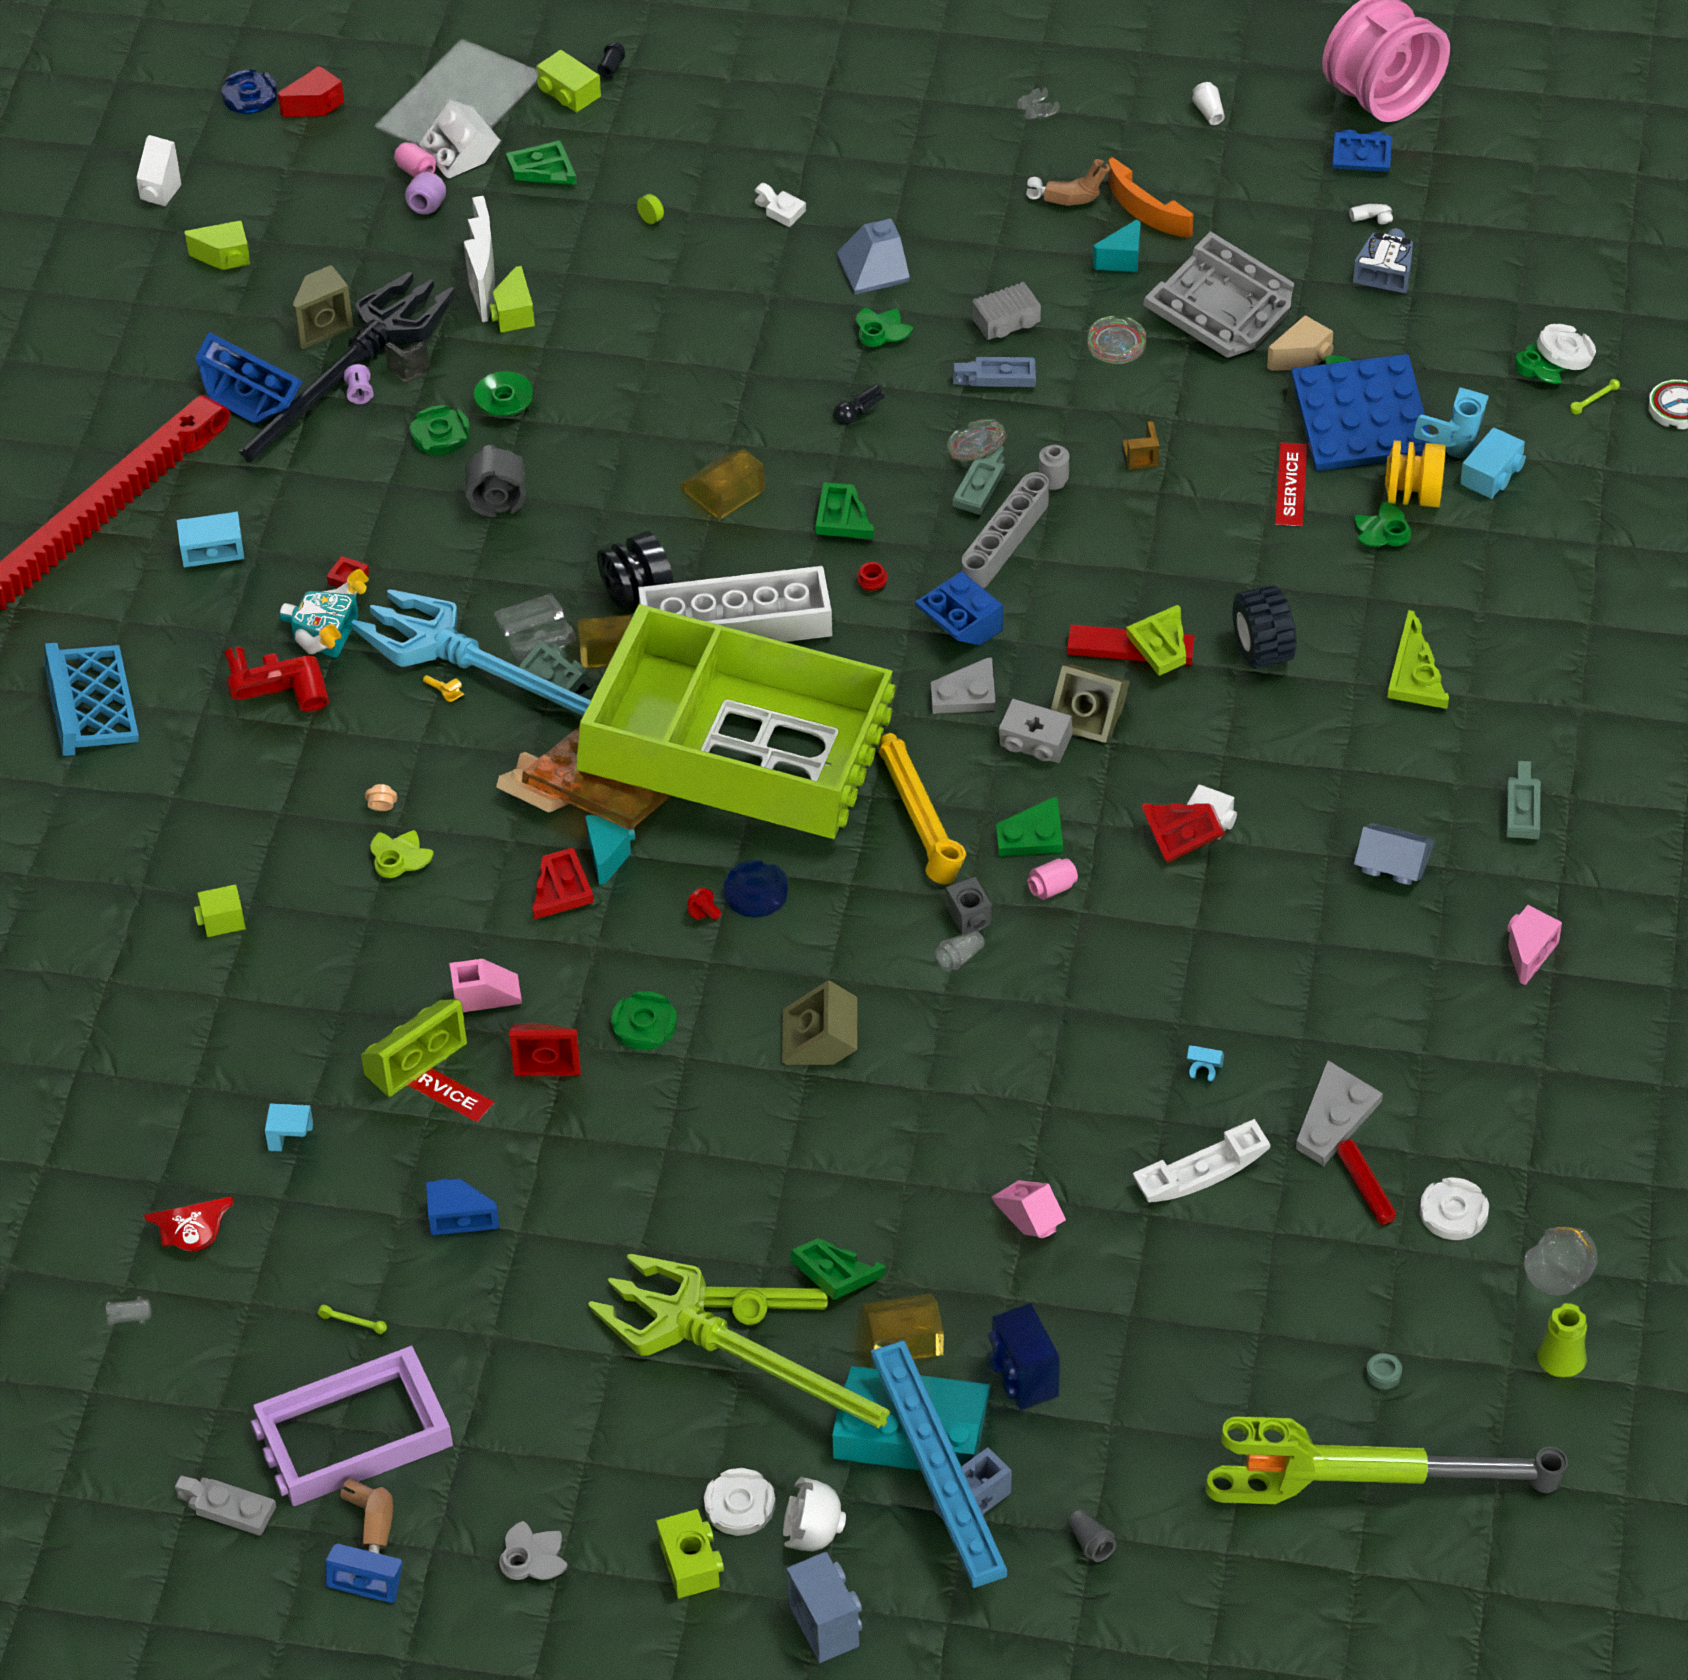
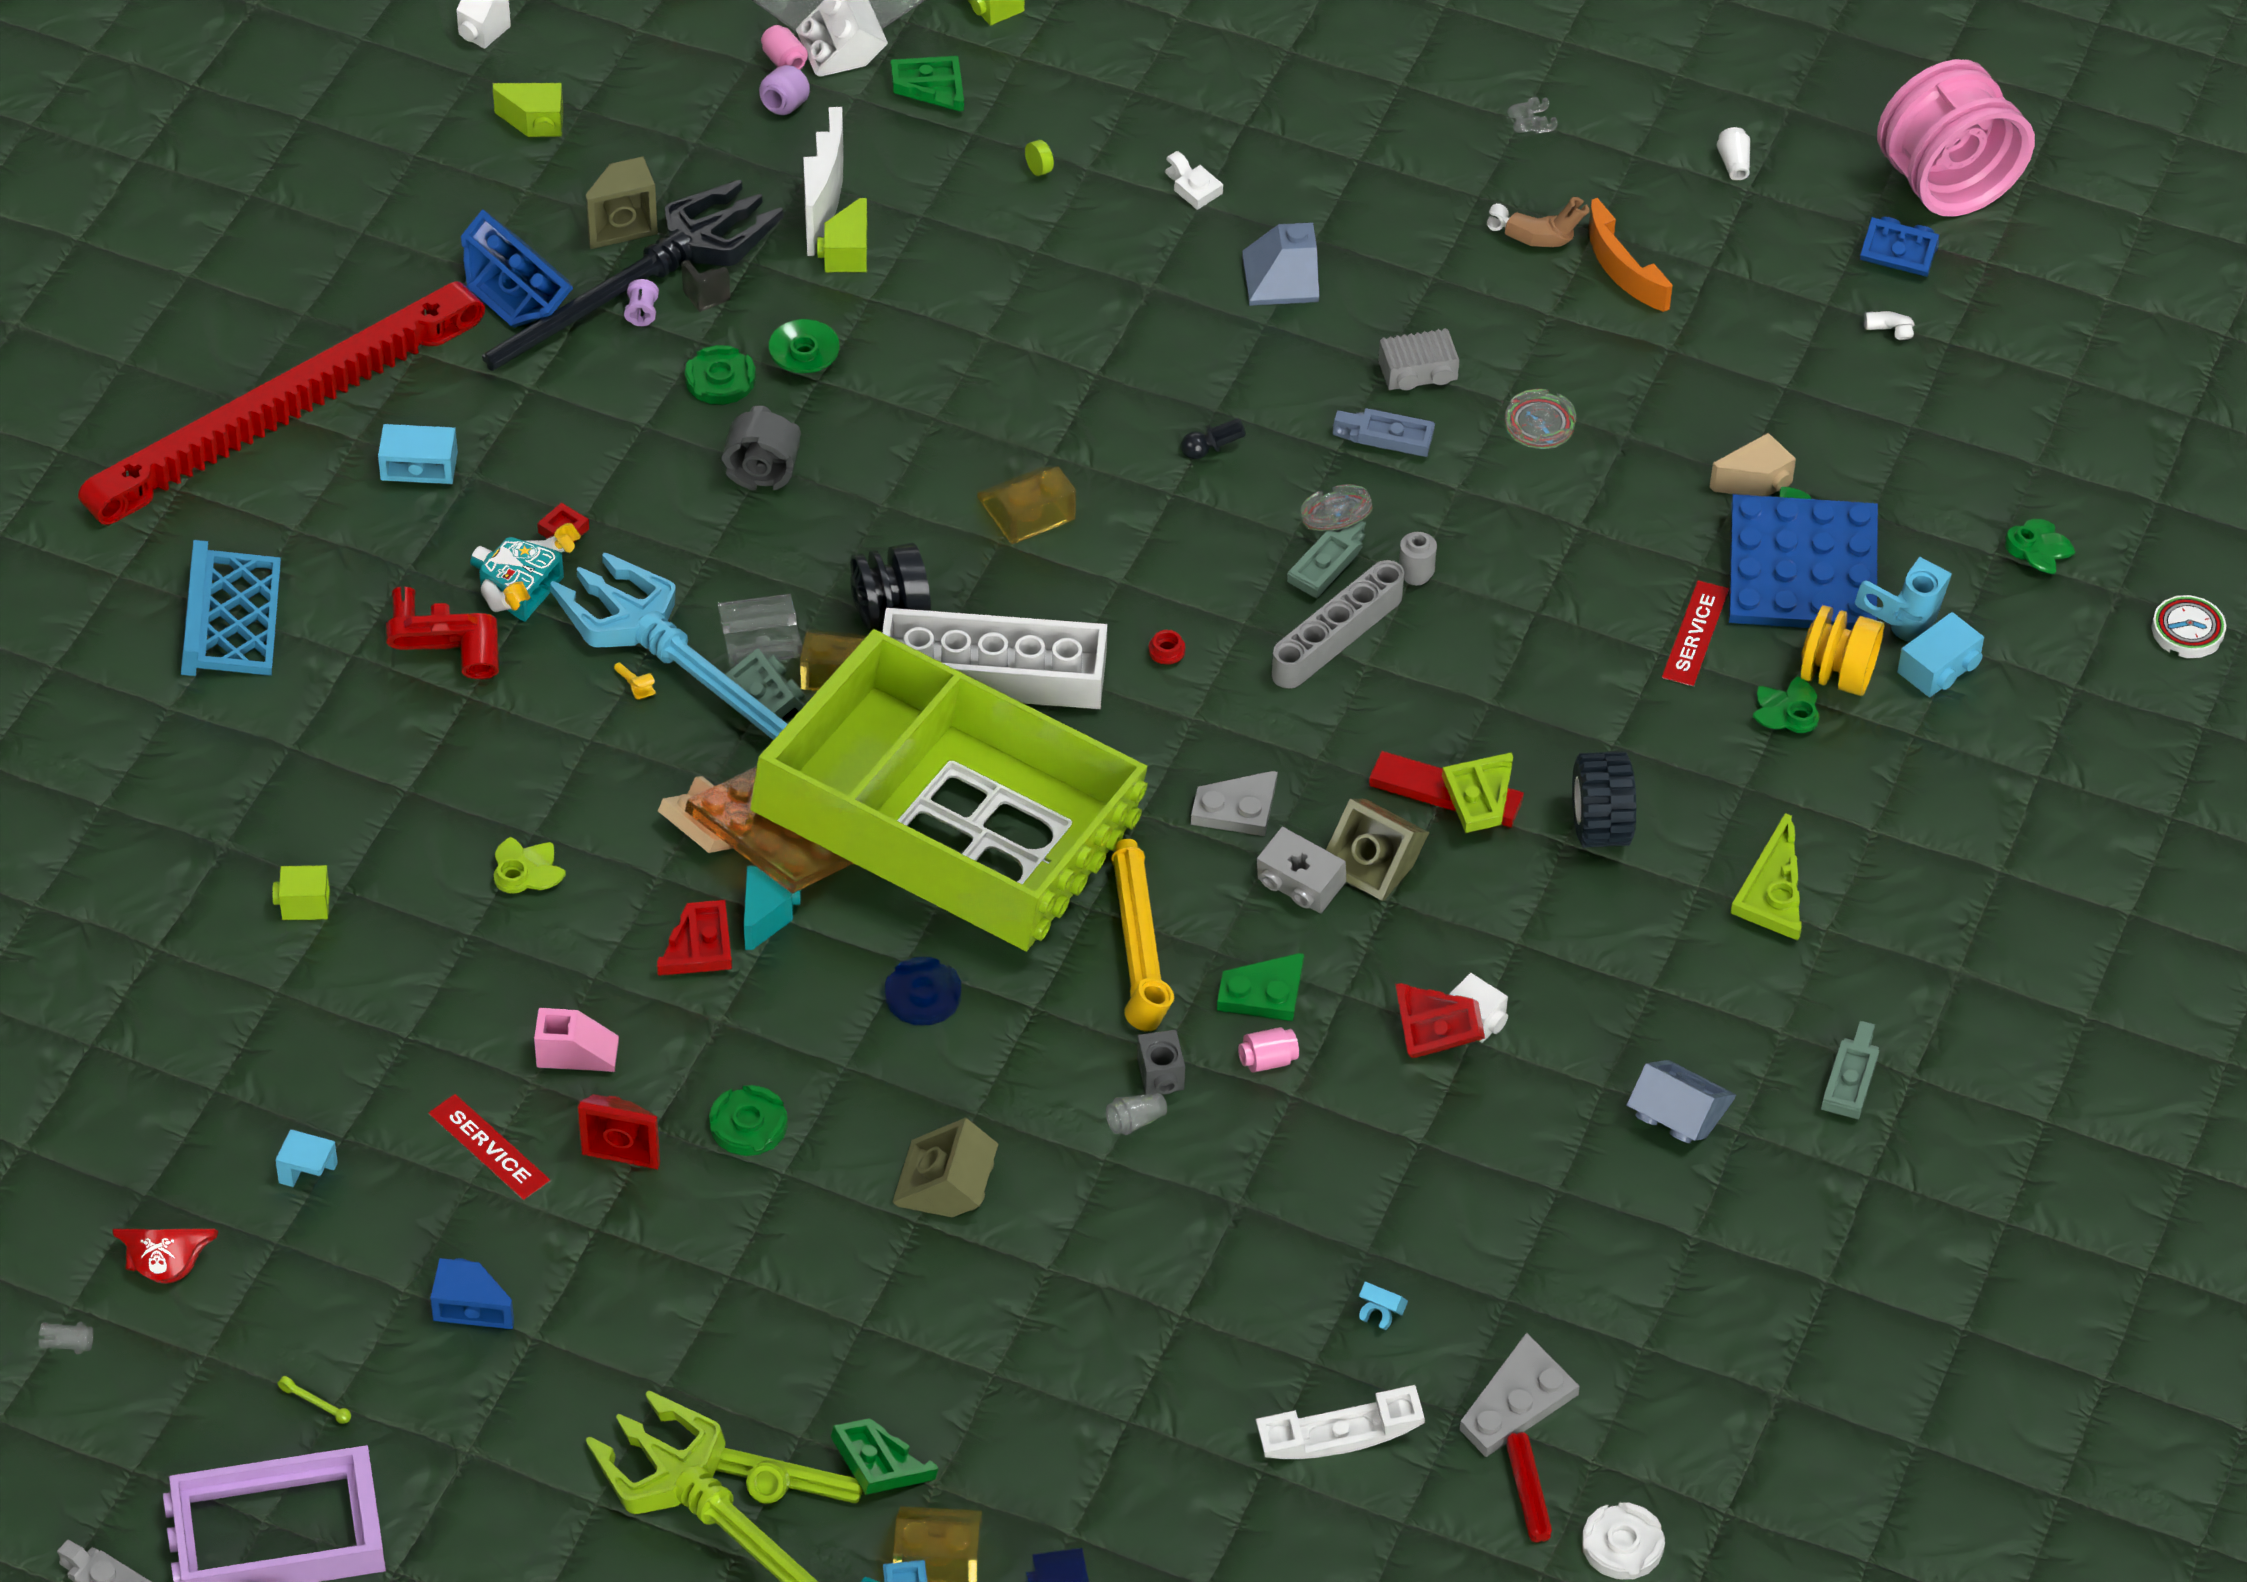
camera: 10 degrees right, 0 degrees up
lime slope [361,999,467,1098] -> none
light nougat plate [365,784,397,811] -> none
red plate [687,887,721,920] -> none
green wing [815,482,874,539] -> none
green plate [856,307,913,347] -> none
blue slope [915,571,1003,646] -> none
bright pink slope [992,1180,1066,1238] -> none
teal slope [1093,220,1141,272] -> none
pearl gold panel [1123,421,1160,470] -> none
light grey wedge [1143,231,1294,358] -> none
sand blue torso [1353,228,1413,294] -> none
bright pink slope [1507,905,1562,985] -> none
white tile [1536,324,1596,370] -> none
lime hinge [1570,379,1620,415] -> none

